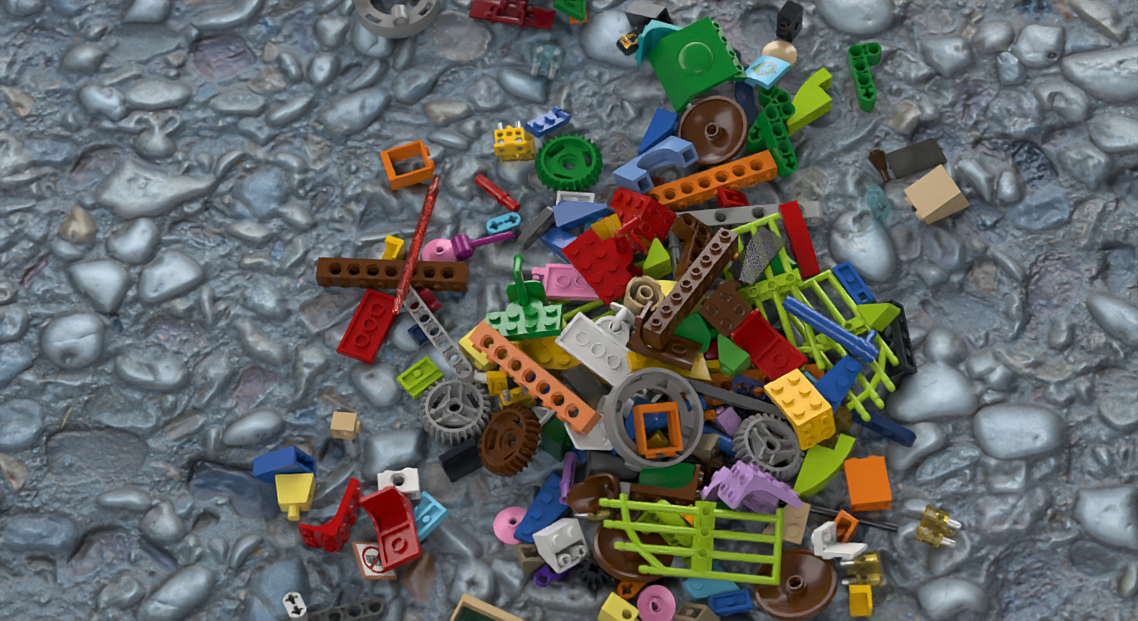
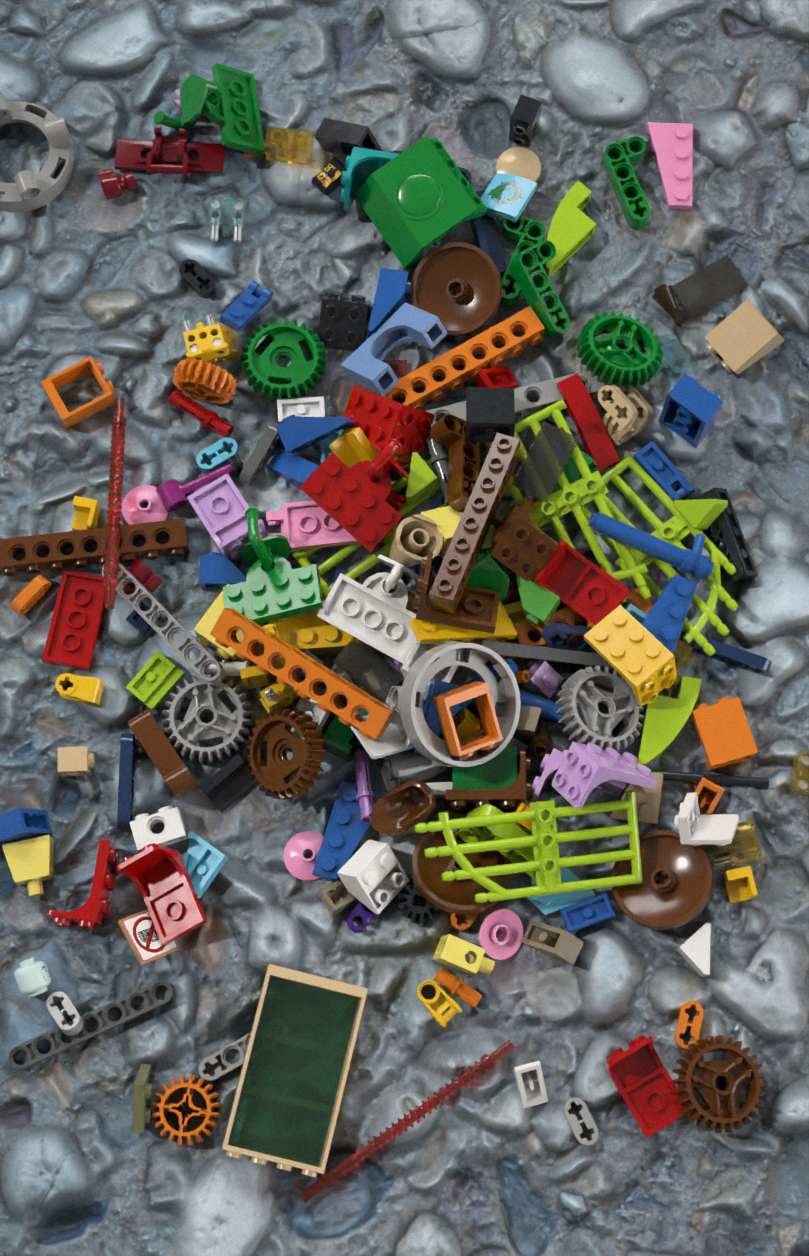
camera: 15 degrees left, 15 degrees up
none -> orange beam [10,575,51,616]
none -> light aqua head [14,957,51,997]
none -> yellow piece [55,673,105,706]
none -> dark red piece [98,169,137,200]
none -> dark blue beam [117,734,136,829]
none -> reddish brown beam [127,709,198,800]
none -> orange gear [173,358,236,405]
none -> black beam [179,259,216,298]
none -> lavender bracket [187,473,267,560]
none -> blue slope [199,552,246,590]
none -> clear yellow brick [264,126,314,166]
none -> black bracket [318,292,371,350]
none -> black panel [466,387,515,442]
none -> green gear [576,311,663,390]
none -> tan piece [598,385,653,445]
none -> bright pink wing [647,122,693,210]
none -> blue brick [659,374,723,448]

